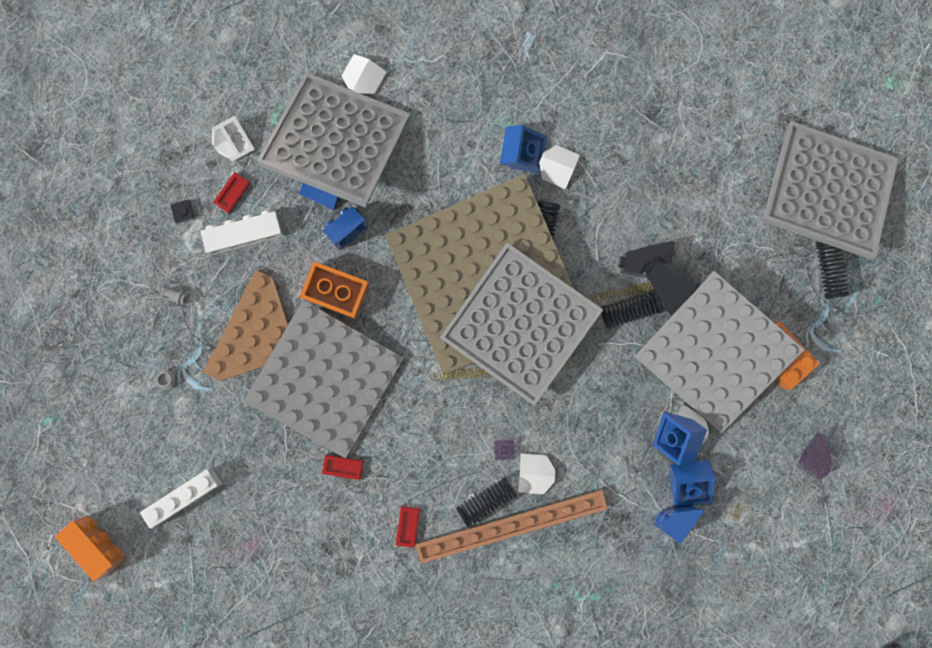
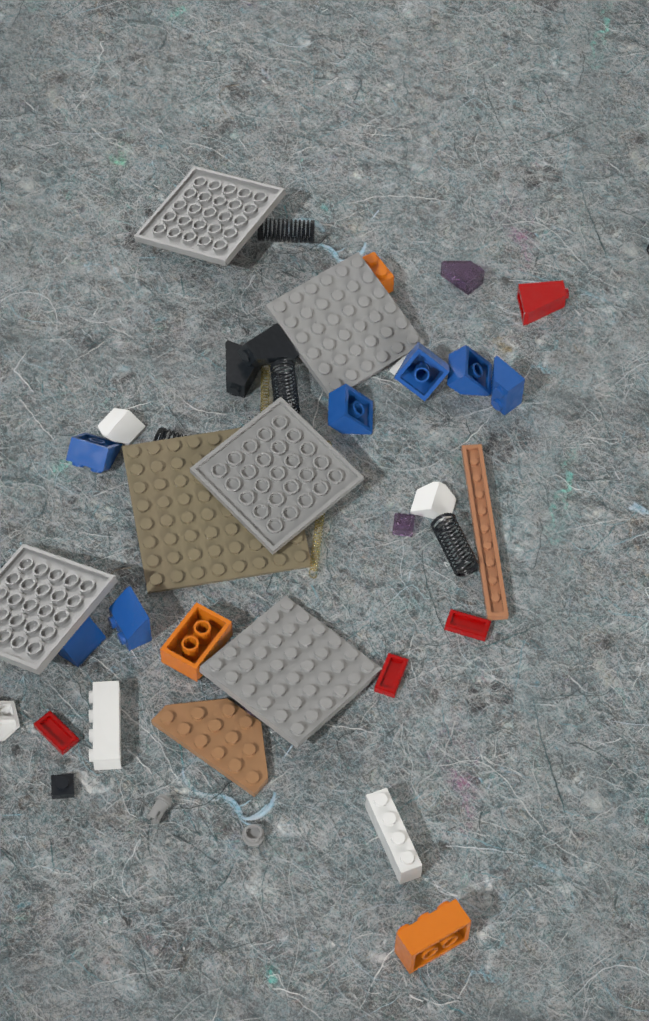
camera: 75 degrees left, 30 degrees down
none -> blue slope [328,384,373,435]
none -> red slope [517,280,569,325]

